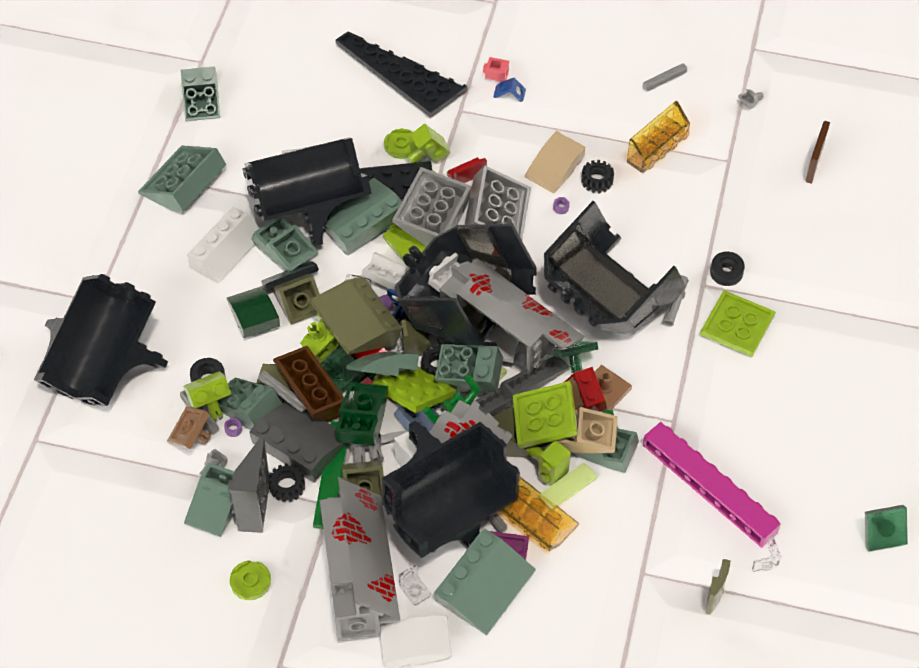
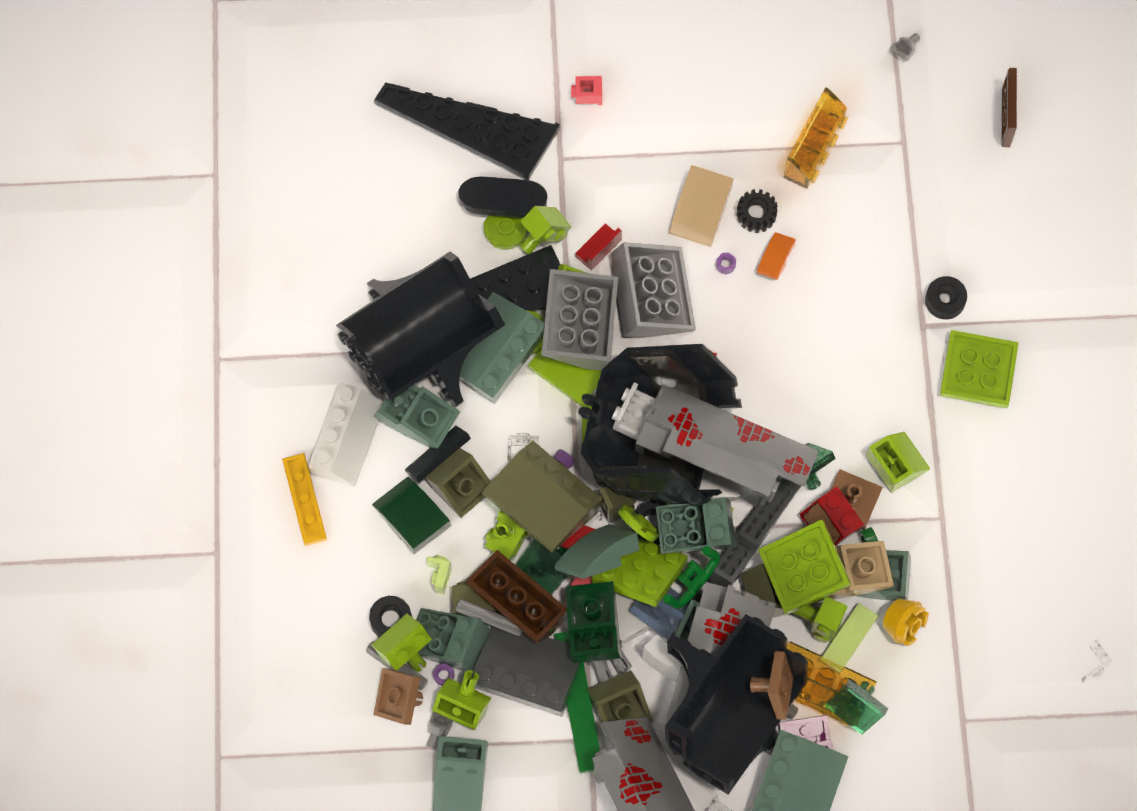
camera: 15 degrees left, 15 degrees up
black cylinder [34,274,169,406] -> none
sand green slope [138,145,227,212] -> none
sand green slope [180,66,220,121] -> none
dark grey slope [228,437,270,533] -> none
black tyre [268,463,305,503] -> none
white bracket [361,252,407,290] -> none
blue bracket [387,289,405,322] -> none
blue bracket [493,77,526,102] -> none
windscreen [544,200,686,334] -> none
light grey axle [642,63,688,91] -> none
dark pink brick [642,421,781,548] -> none
light grey pin [662,275,689,327] -> none
olive slope [706,559,731,615] -> none
none -> yellow tile [282,453,327,546]
none -> yellowish green bracket [427,555,452,594]
none -> lime brick [432,670,492,730]
none -> black tile [458,176,548,218]
none -> lime tile [618,505,659,542]
none -> medium nougat tile [750,651,794,720]
none -> orange slope [757,232,796,280]
none -> clear green tile [824,679,889,735]
none -> lime slope [866,431,931,493]
none -> yellow cone [883,599,929,646]

